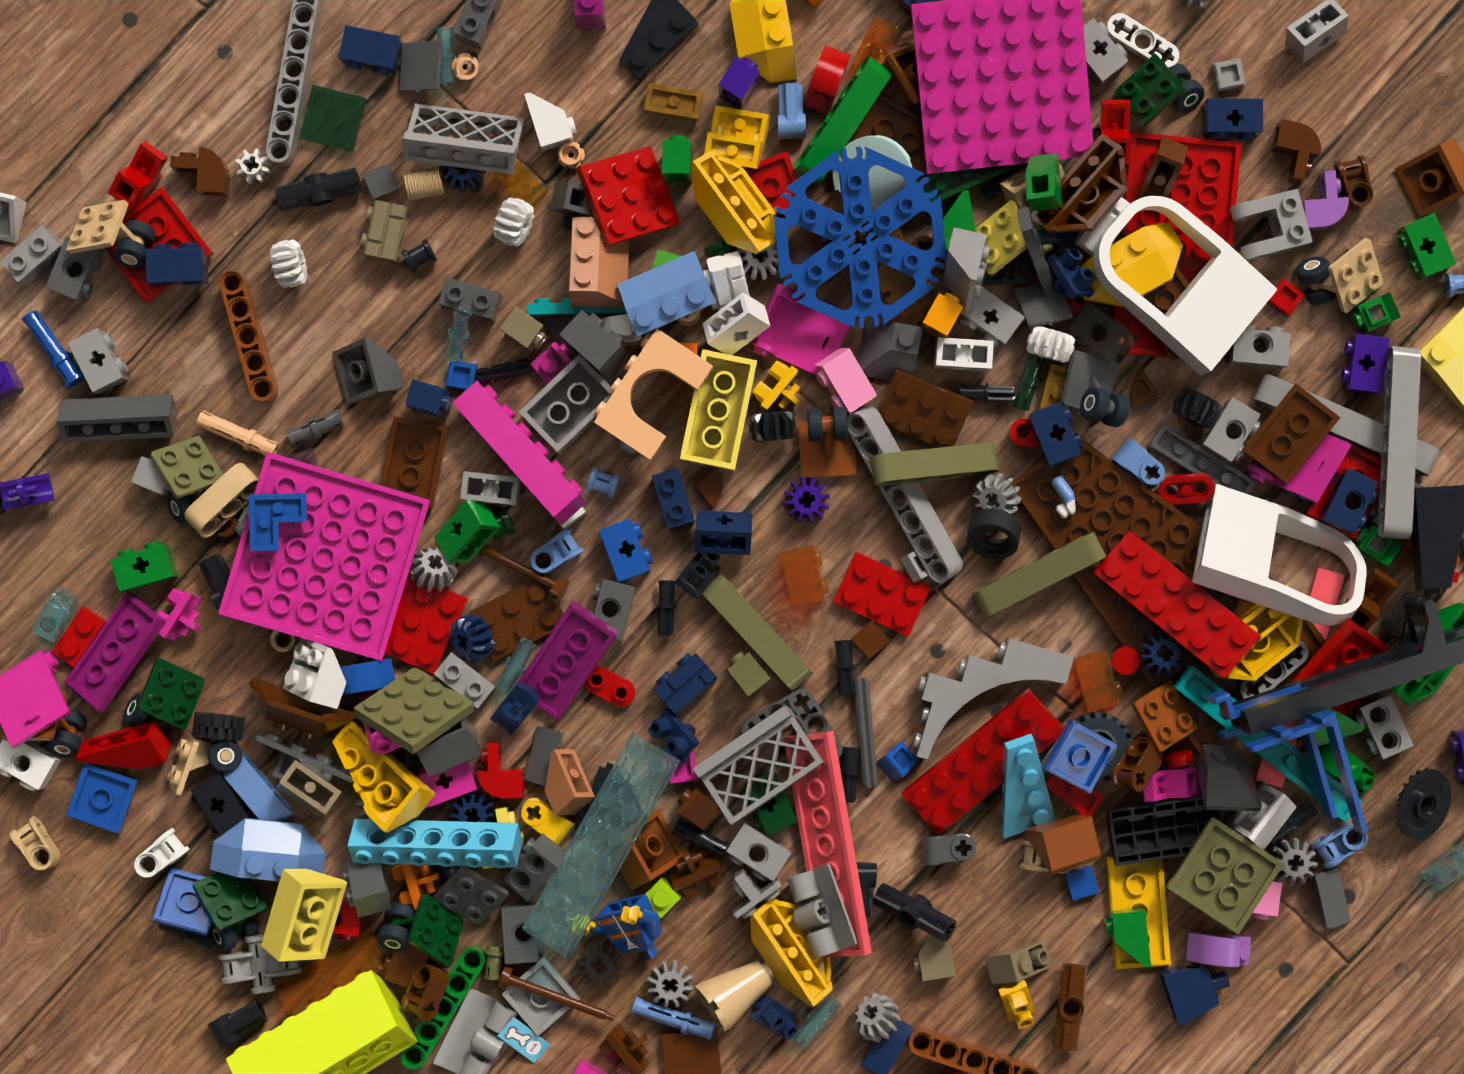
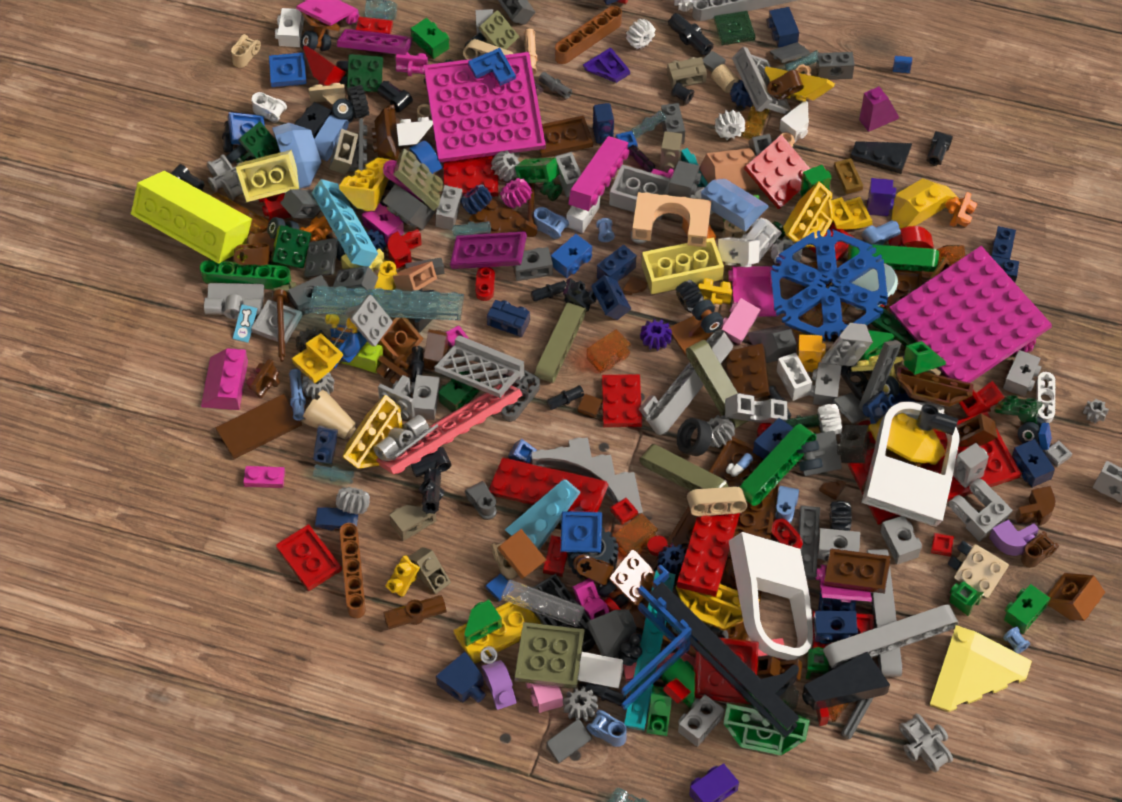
camera: 60 degrees right, 30 degrees down
dark grey slope [332,337,404,405] -> none
dark blue hips [490,682,541,736] -> none
dark blue hips [648,708,700,764] -> none
olive slope [727,651,770,697] -> none
black axle [841,747,860,803] -> none
dark grey axle [854,678,878,788] -> none
dark purple brick [1340,334,1390,396] -> none
black gear [1394,768,1451,840] -> none
none -> yellow slope [292,333,343,383]
none -> light grey bracket [345,294,393,347]
none -> black piece [377,81,413,113]
none -> light grey hinge [480,646,497,664]
none -> dark pink gear [500,178,532,209]
none -> clear tile [502,579,585,627]
none -> dark purple wing [583,47,631,83]
none -> red tile [610,498,638,525]
none -> black piece [618,633,643,666]
none -> red tile [663,678,691,704]
none -> tan beam [687,487,747,516]
none -> light grey arch [725,393,787,424]
none -> green beam [739,424,817,506]
none -> yellow wedge [765,66,835,102]
none -> reddish brown piece [767,70,804,100]
none -> black piece [916,404,958,435]
none -> light grey brick [953,443,989,488]
none -> blue tile [1038,423,1052,450]

